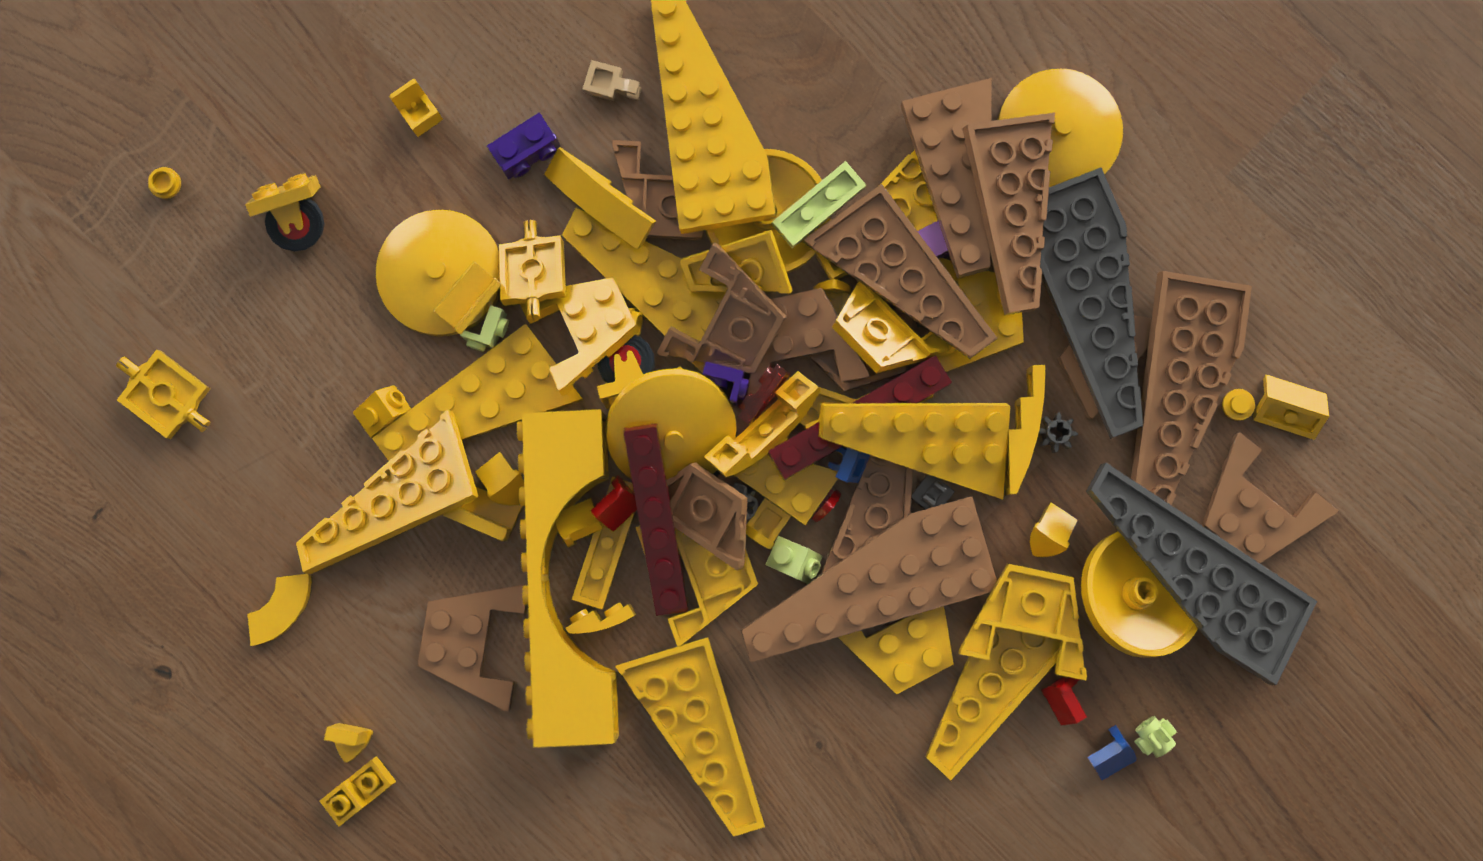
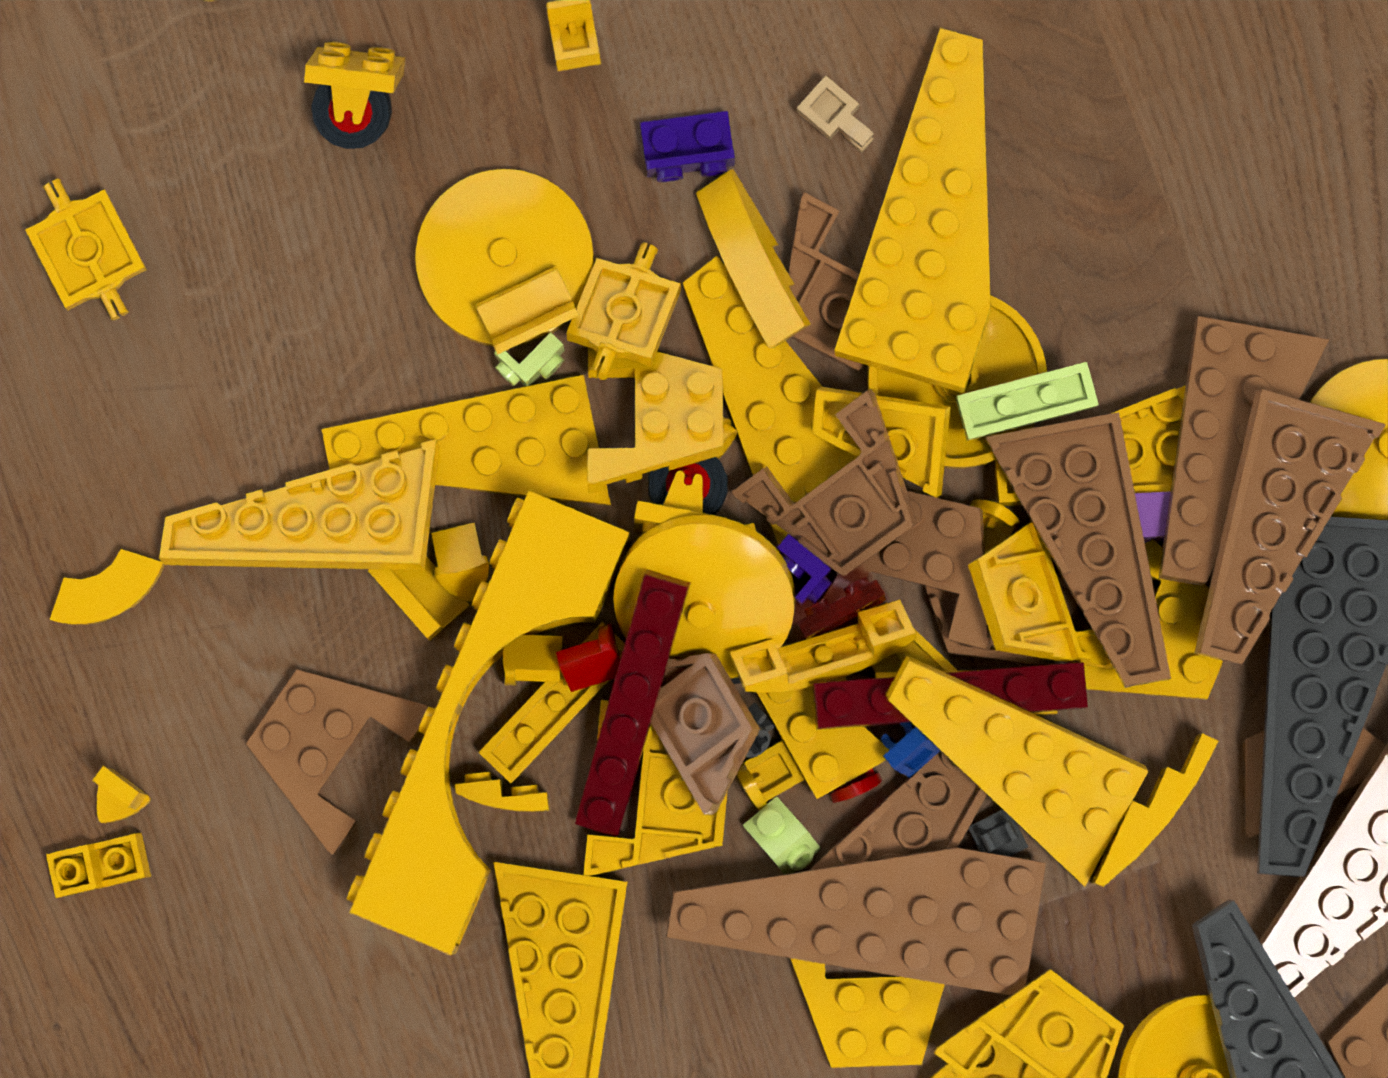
camera: 25 degrees right, 0 degrees up
yellow bracket [353,385,411,438] -> none
yellow tile [1030,503,1078,557] -> none
dark grey gear [1039,412,1078,453] -> none

